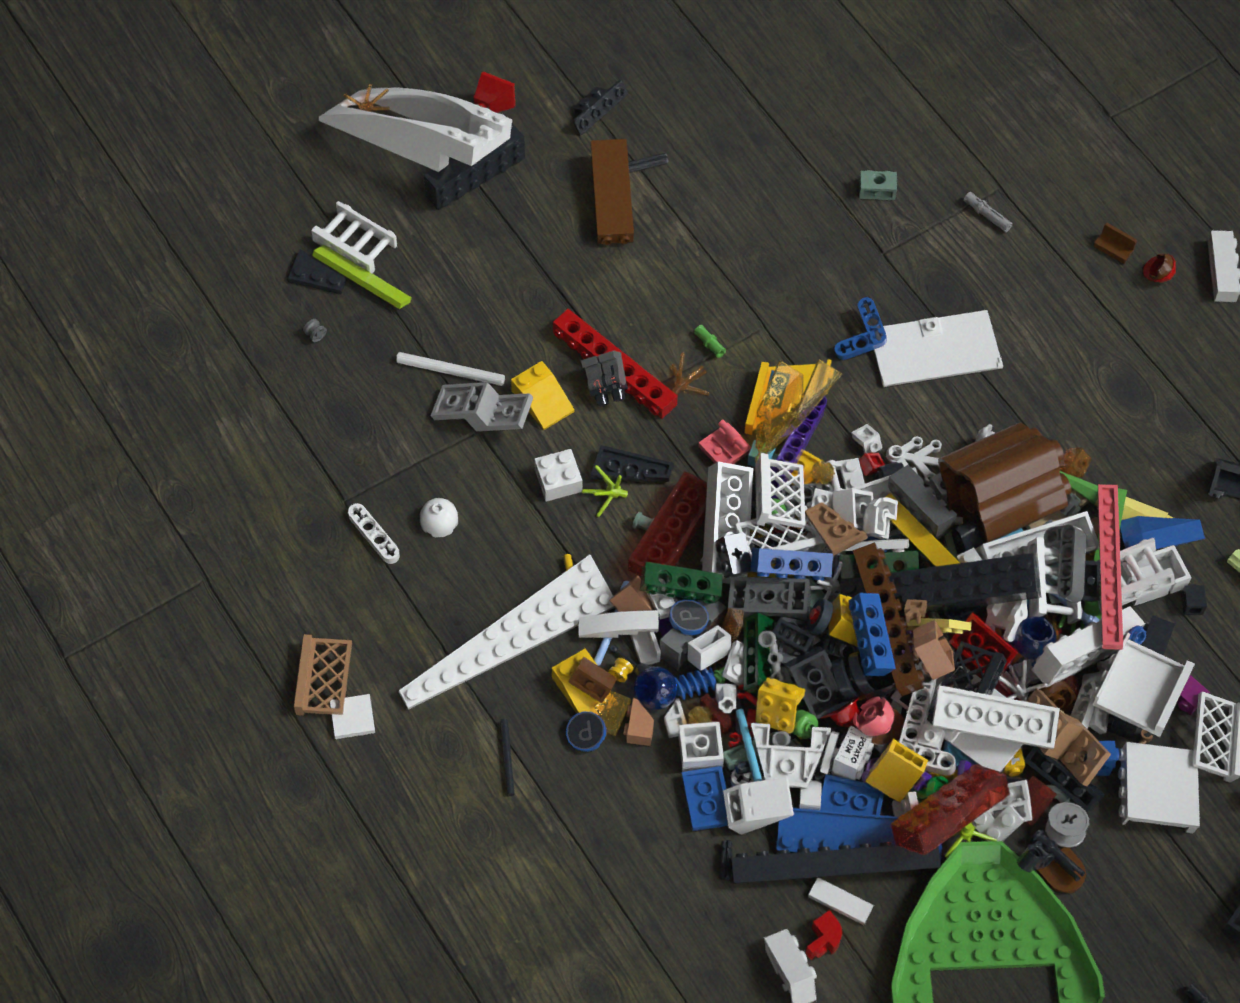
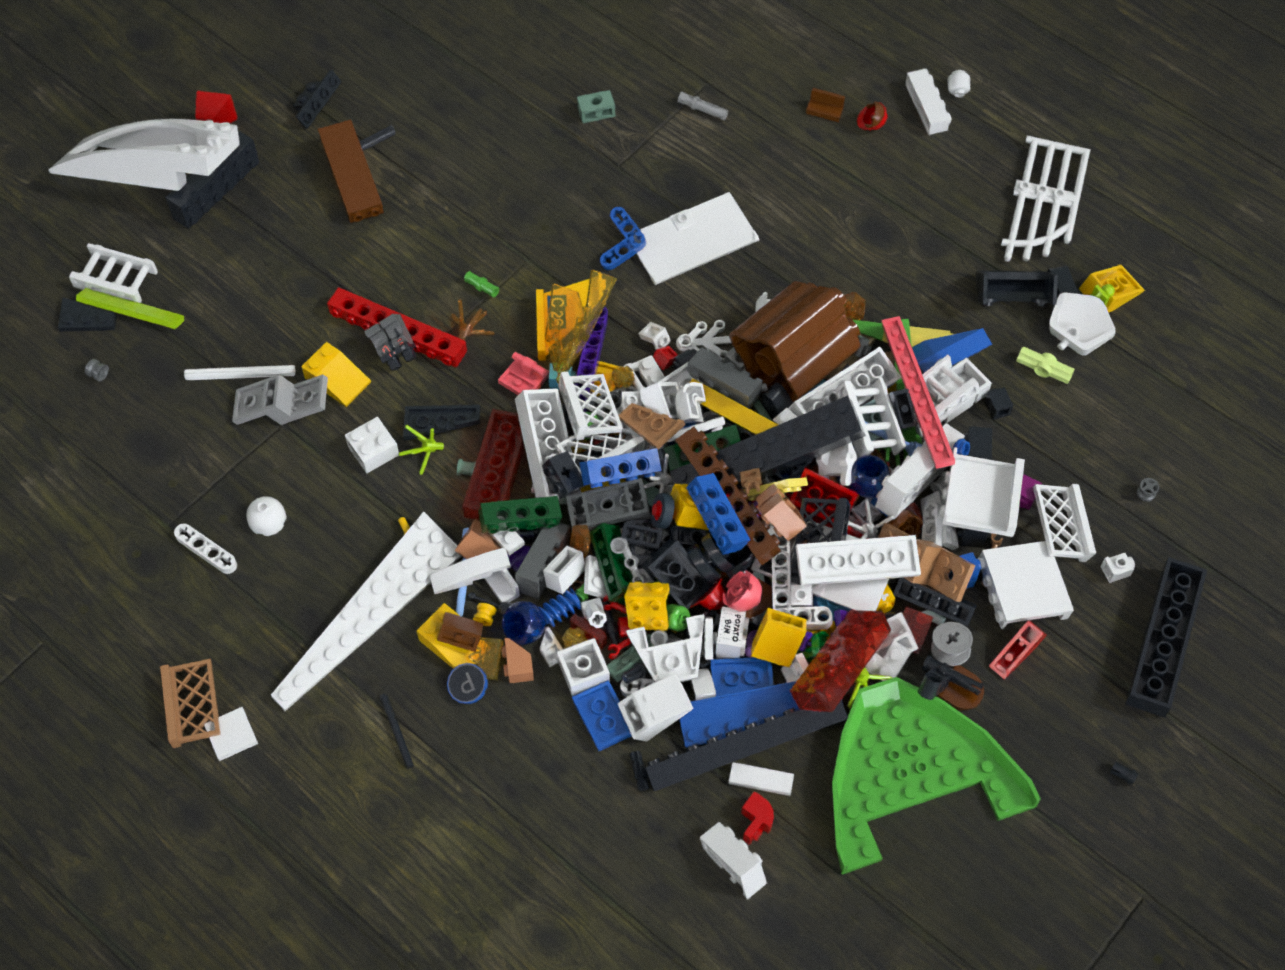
camera: 15 degrees left, 0 degrees up
clear orange plant [343,84,390,112] -> none
black tile [669,600,709,635] -> none
medium azure bar [736,709,762,782] -> none
dark grey beam [1044,525,1086,603] -> none
none -> slope [989,620,1047,679]

